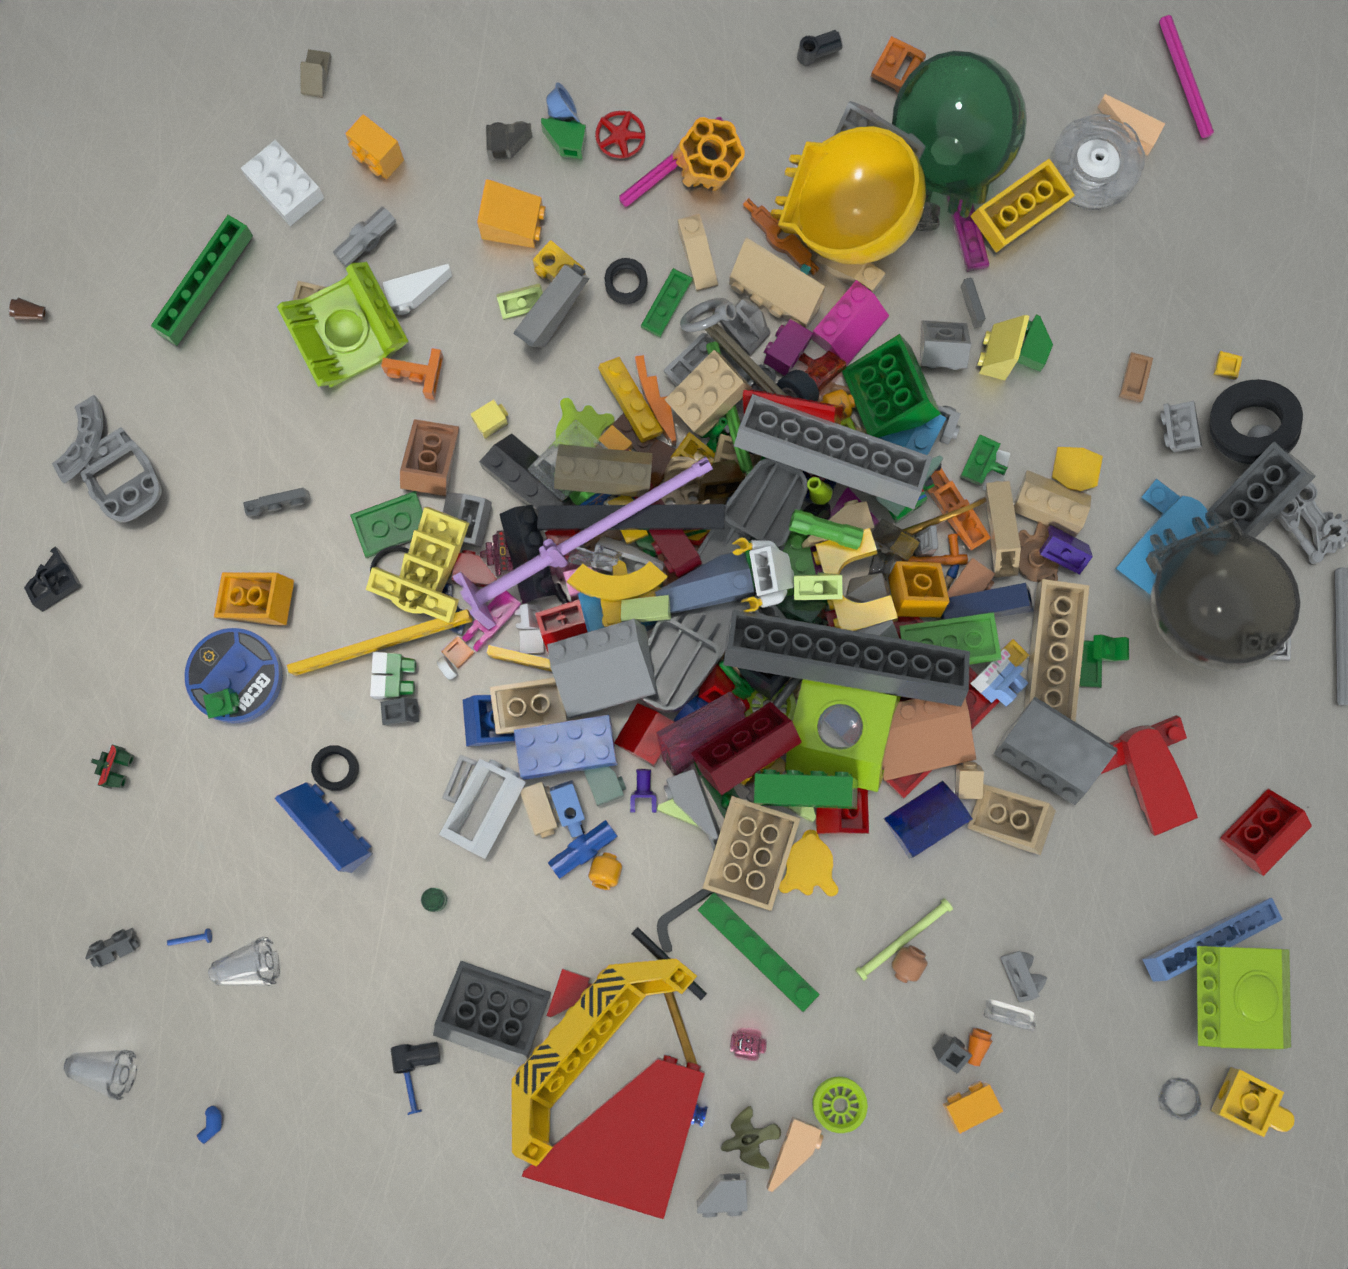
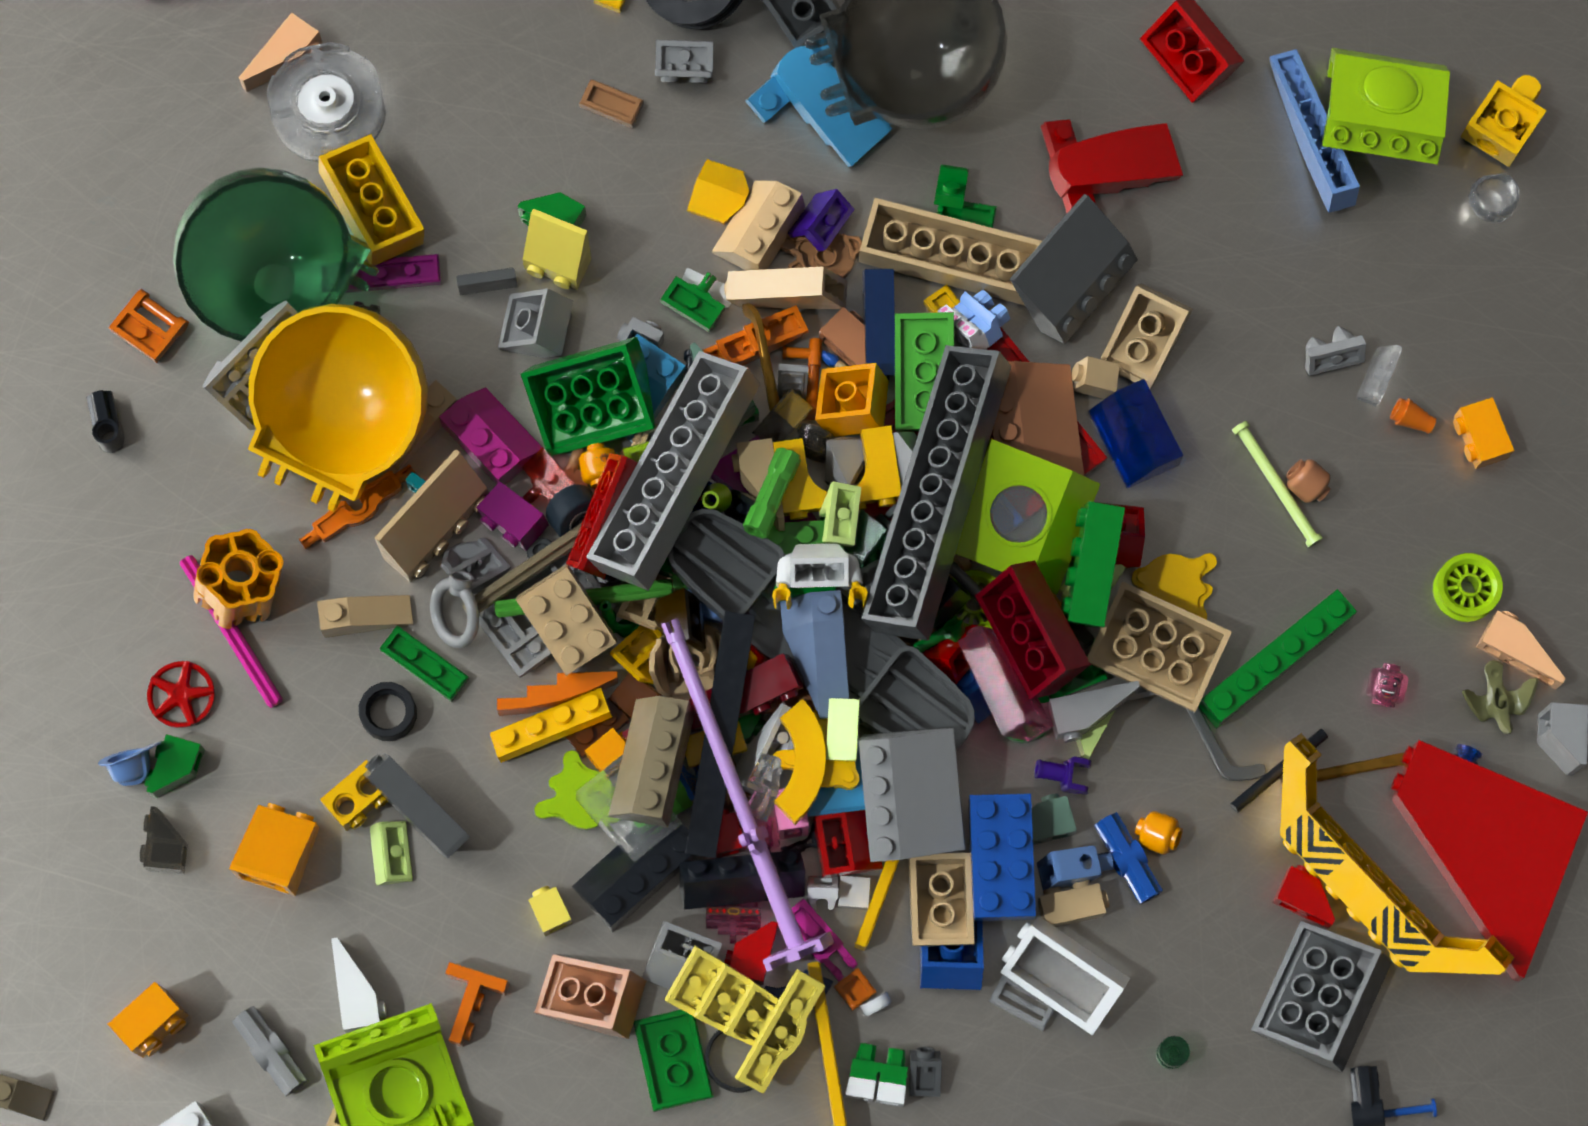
camera: 85 degrees left, 5 degrees down
red slope [614,703,678,767] -> none
dark grey brick [933,1033,972,1074] -> none

